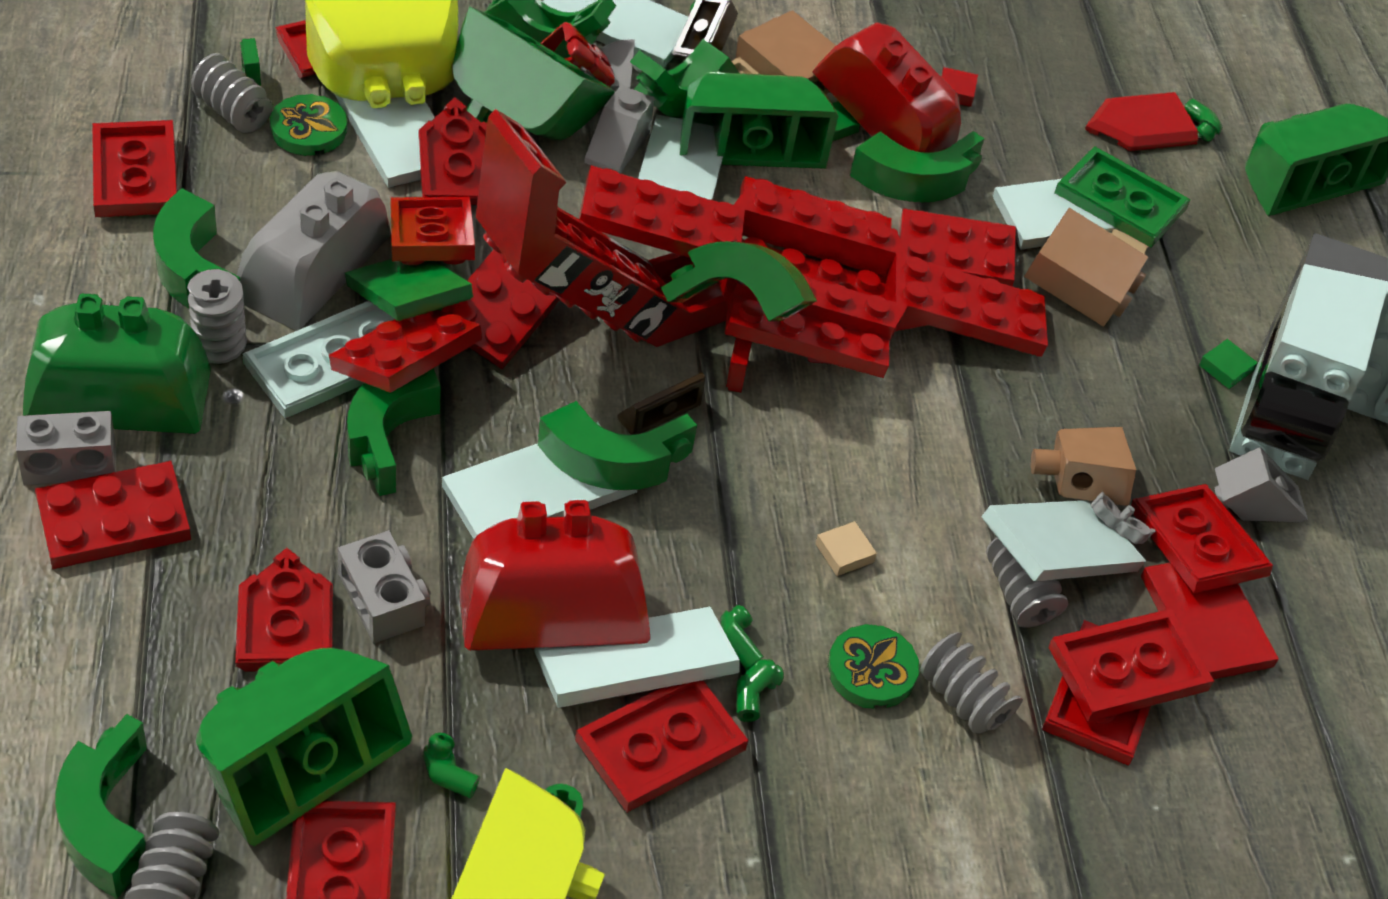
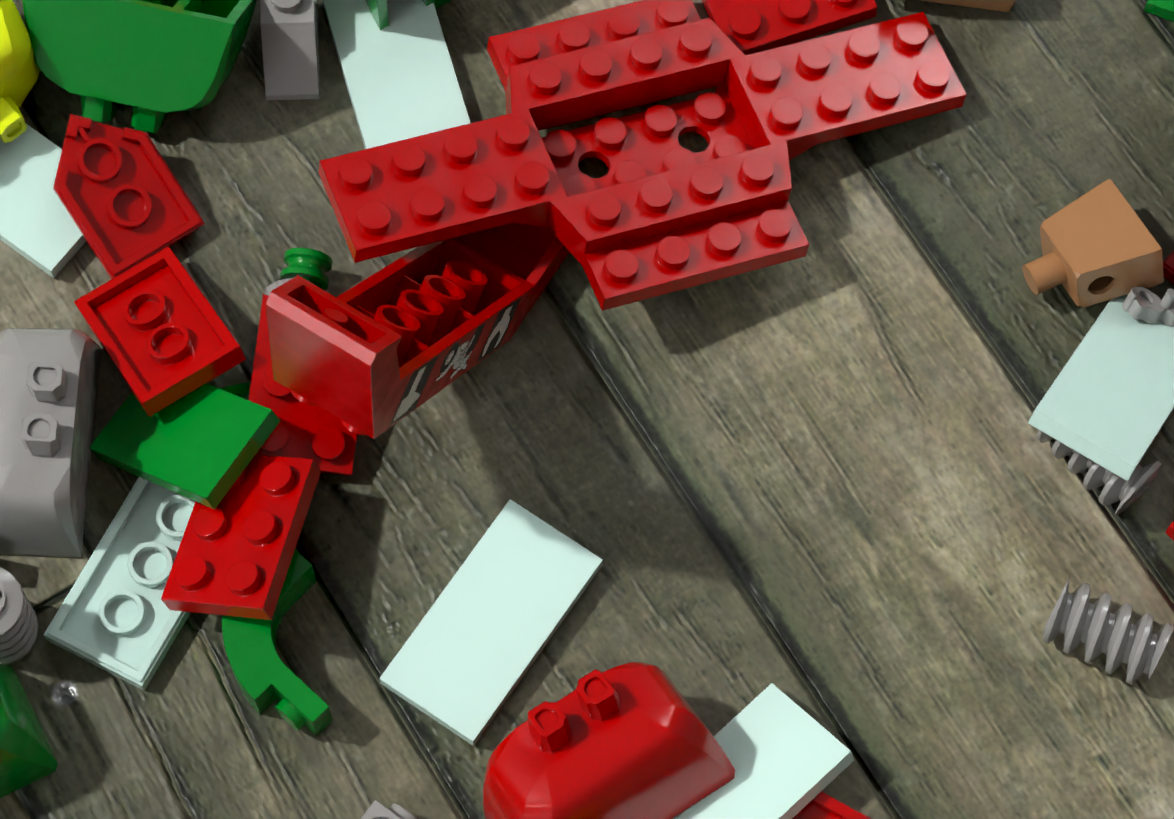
camera: 20 degrees left, 20 degrees up
green arch [538,401,697,490] -> none
dark brown slope [617,373,706,435] -> none
green arch [661,241,817,321] -> none
green arm [720,605,764,671] -> none
red tile [726,337,752,393] -> none
green arm [736,659,784,722] -> none
tan tile [815,521,877,576] -> none
green tile [827,624,919,709] -> none

